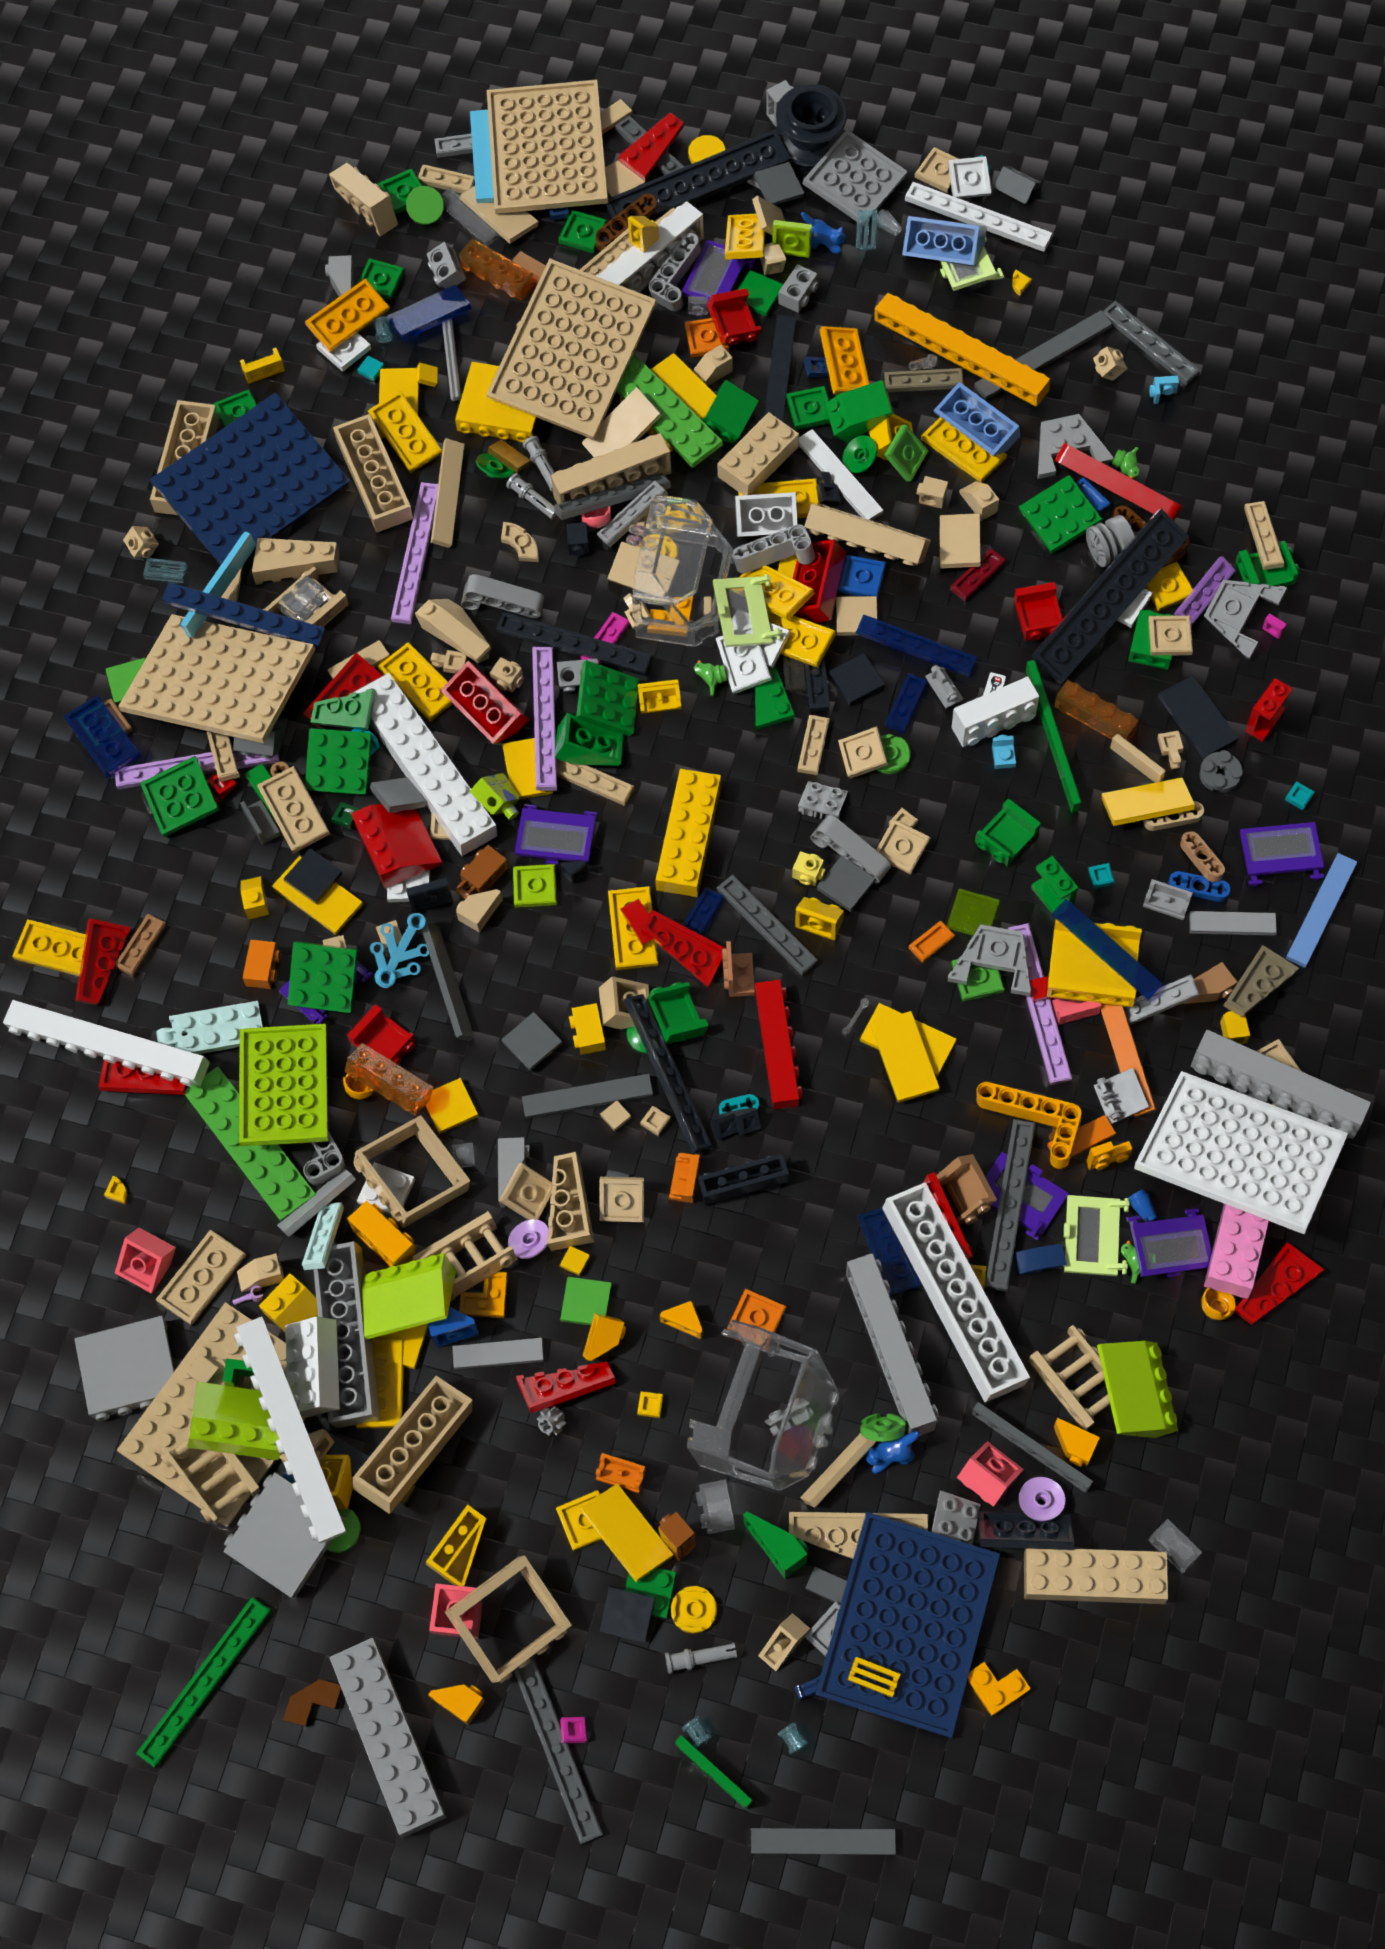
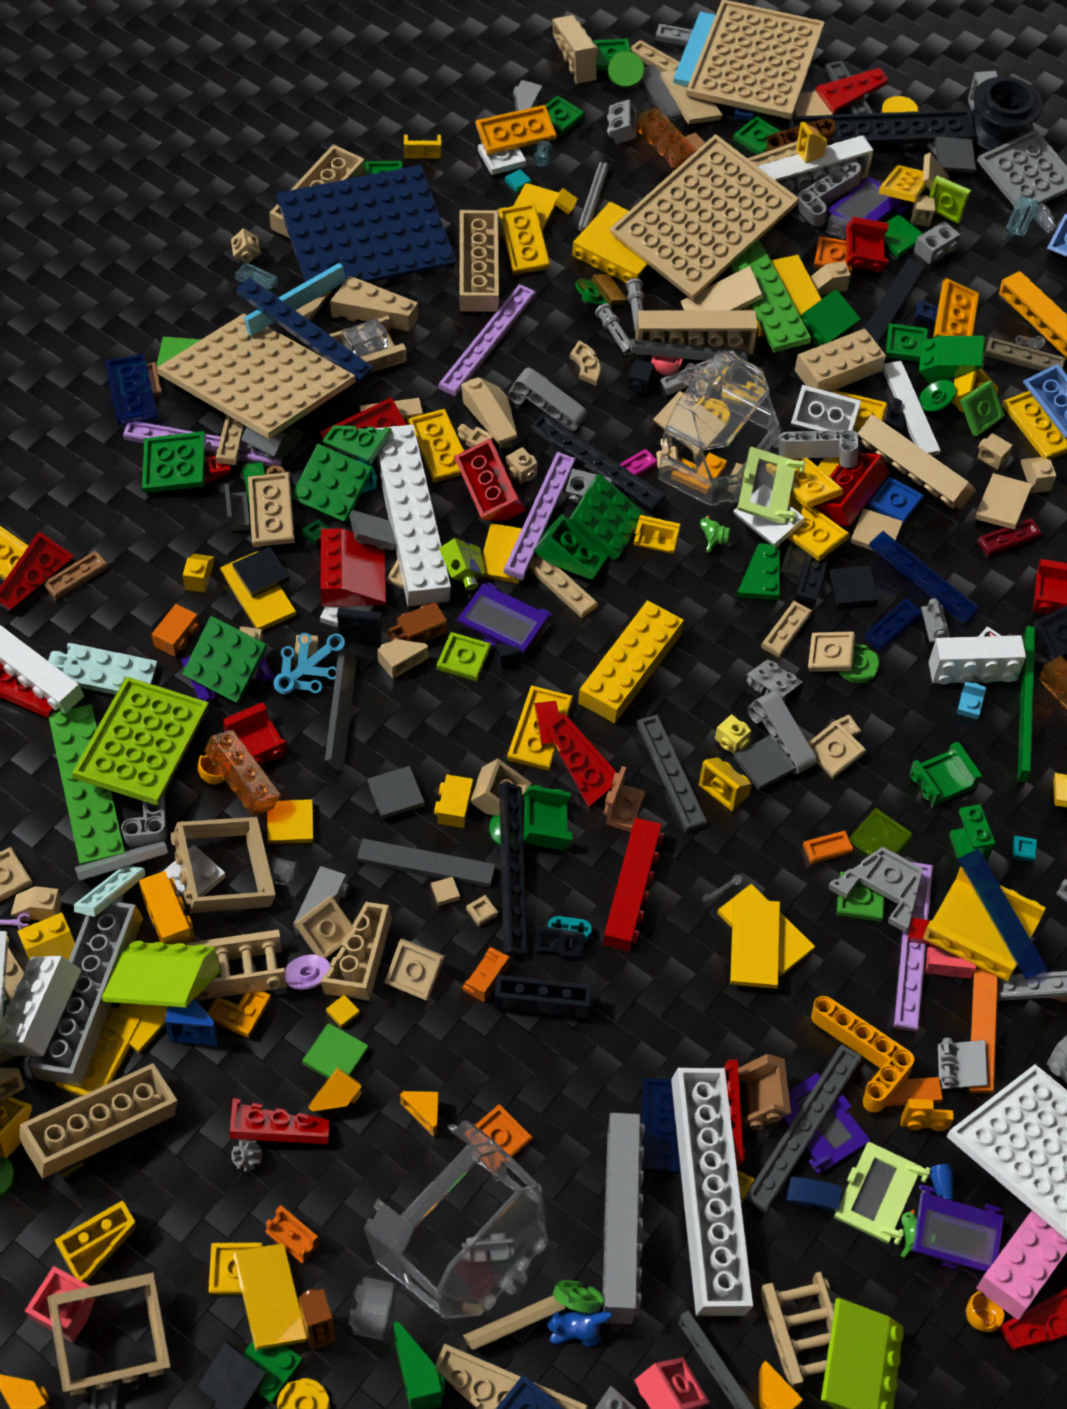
camera: 15 degrees right, 10 degrees down
clear blue tile [387,285,472,340] -> none
tan tile [431,438,464,548] -> none
light grey tile [453,1338,544,1370] -> none
tan tile [600,99,633,135] -> none
yellow tile [637,1391,663,1418] -> none
clear blue tile [682,887,724,935] -> none
white tile [716,625,772,694] -> none
blue animal [801,212,846,254] -> none

